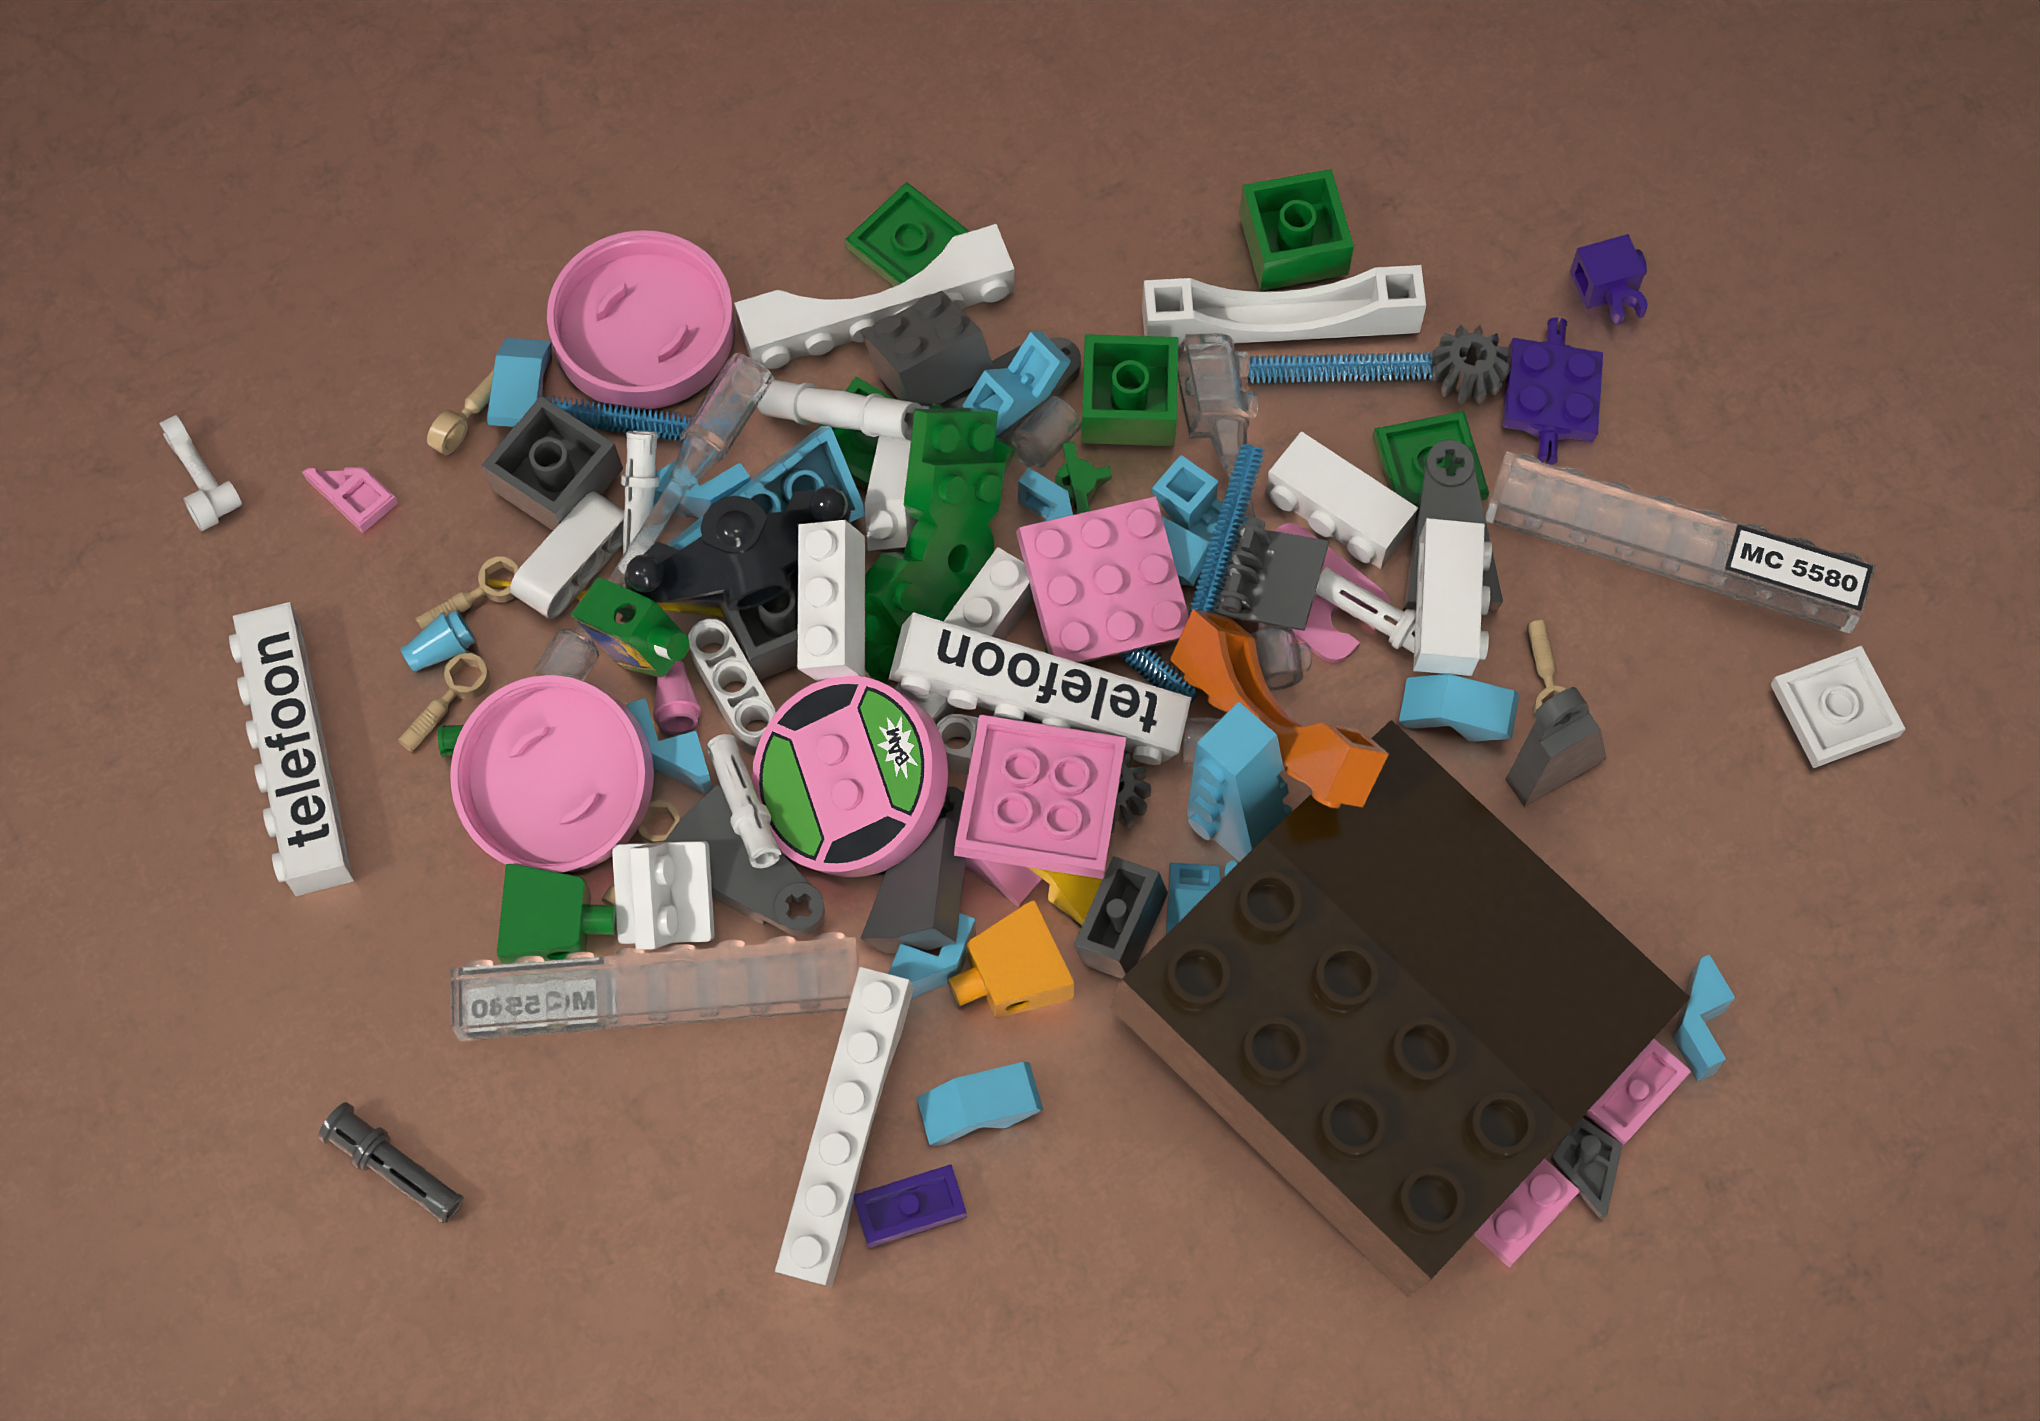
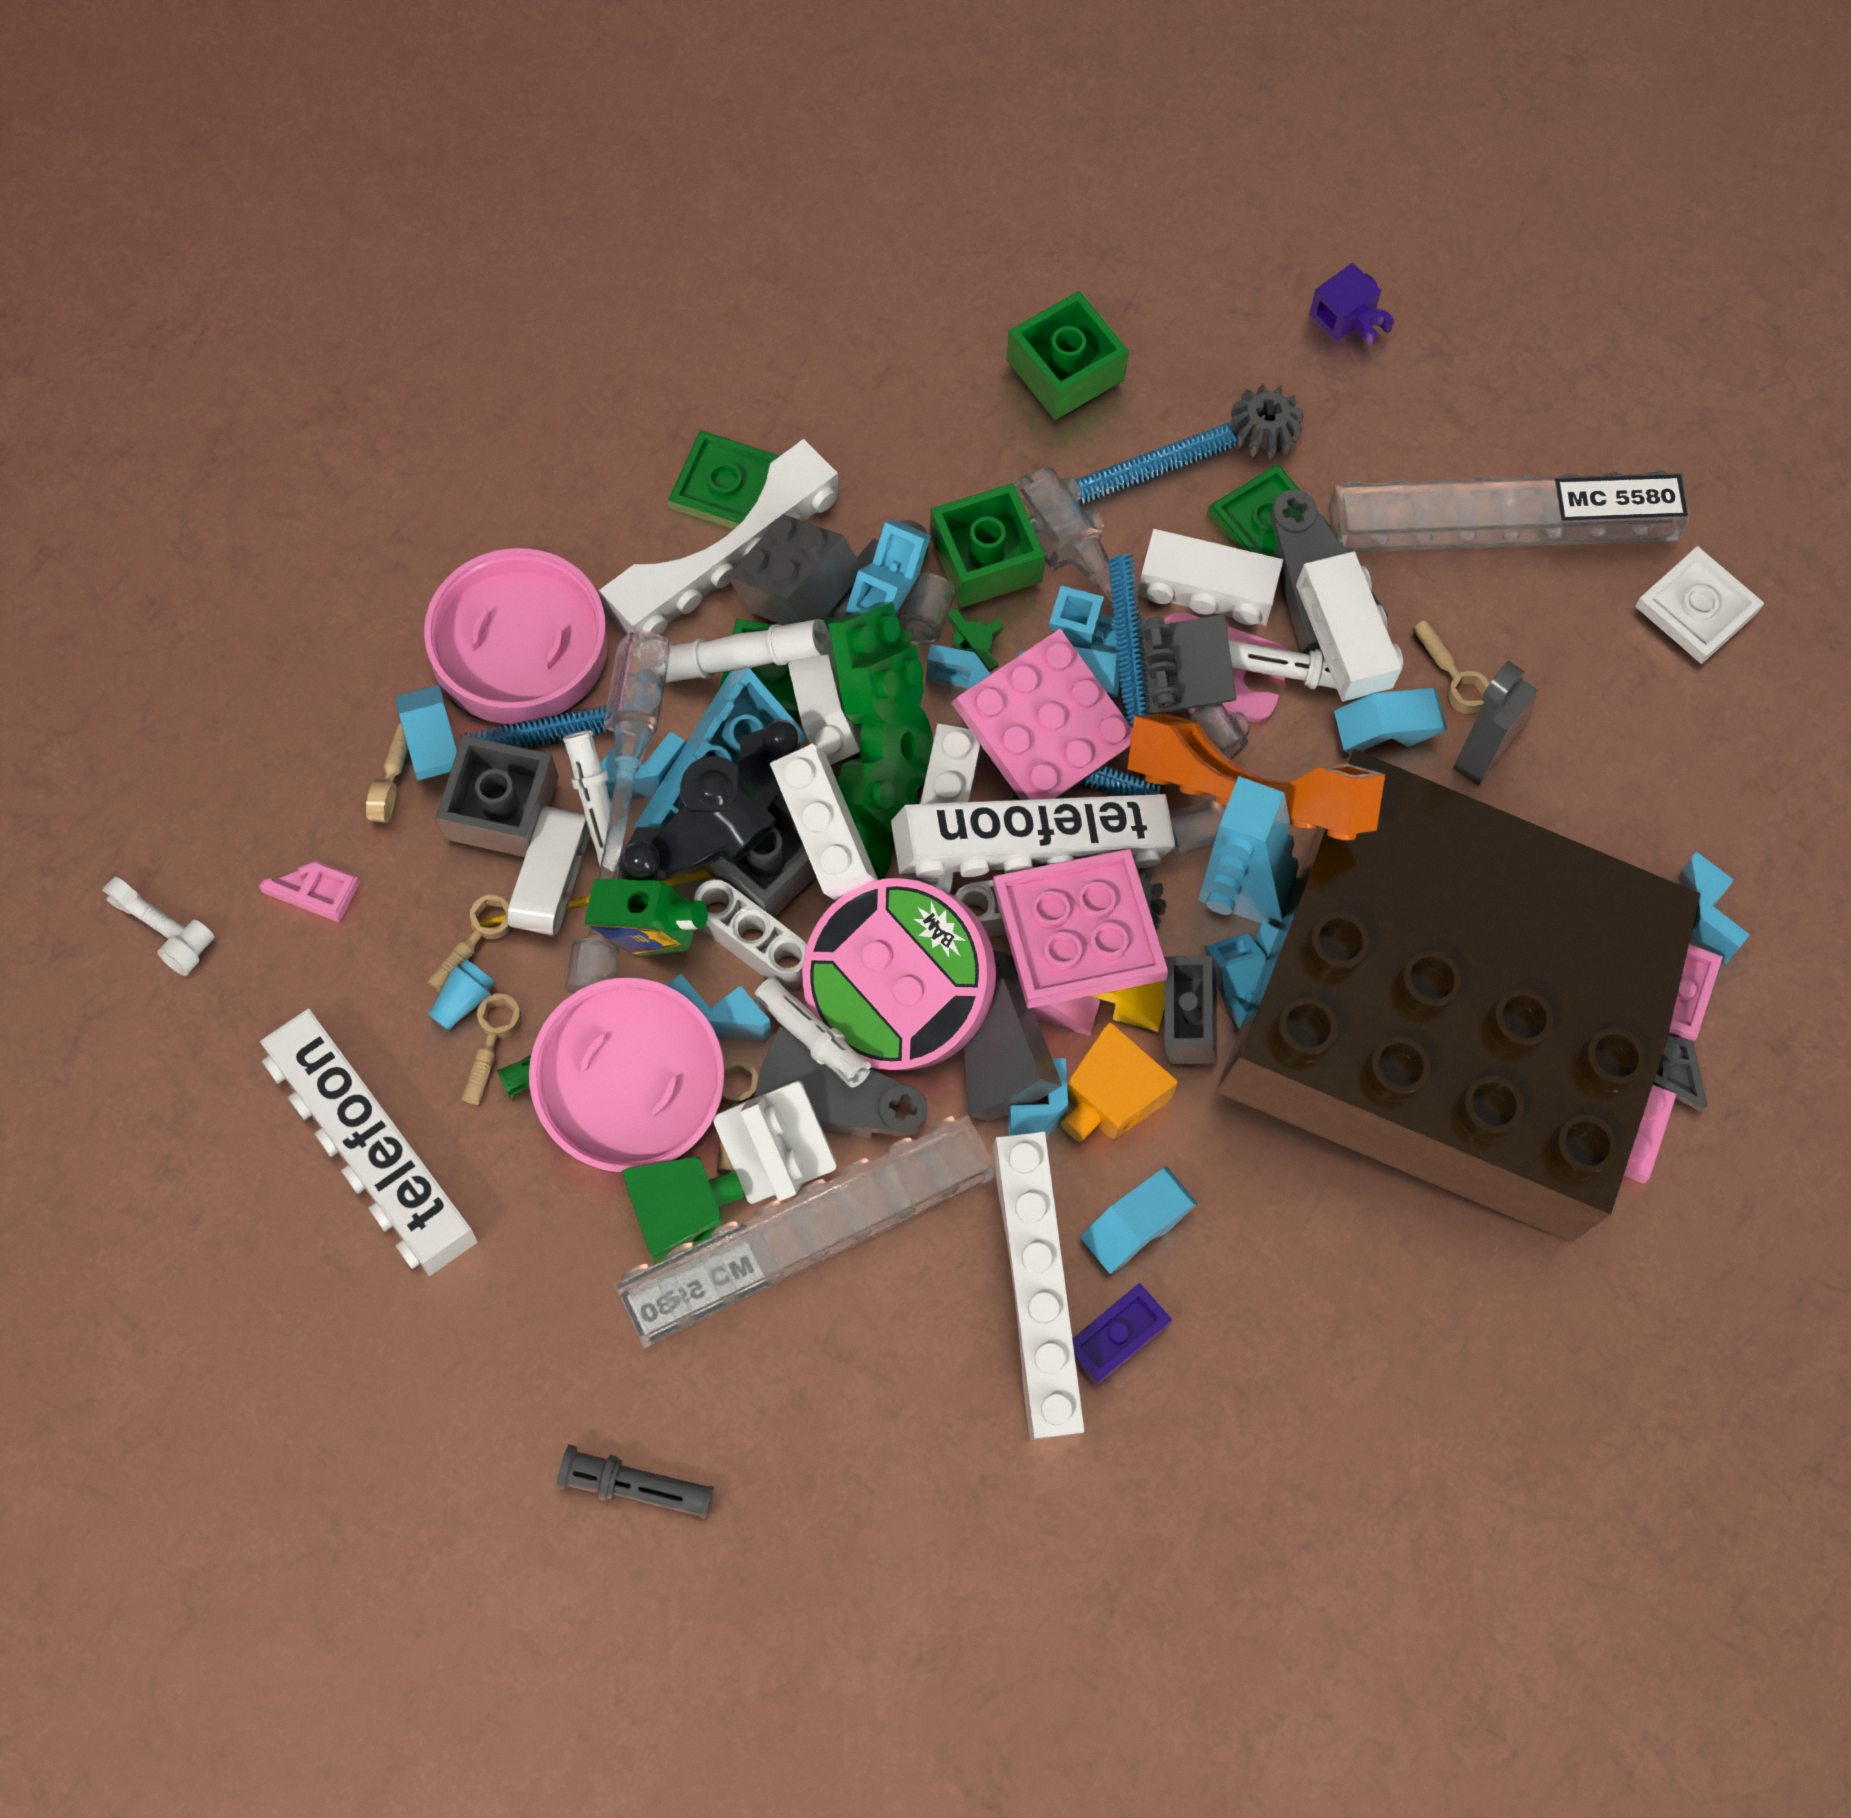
camera: 25 degrees left, 0 degrees up
bright pink cone [653,661,701,735] -> none
white arch [1142,265,1426,347] -> none
dark purple plate [1502,317,1603,465] -> none

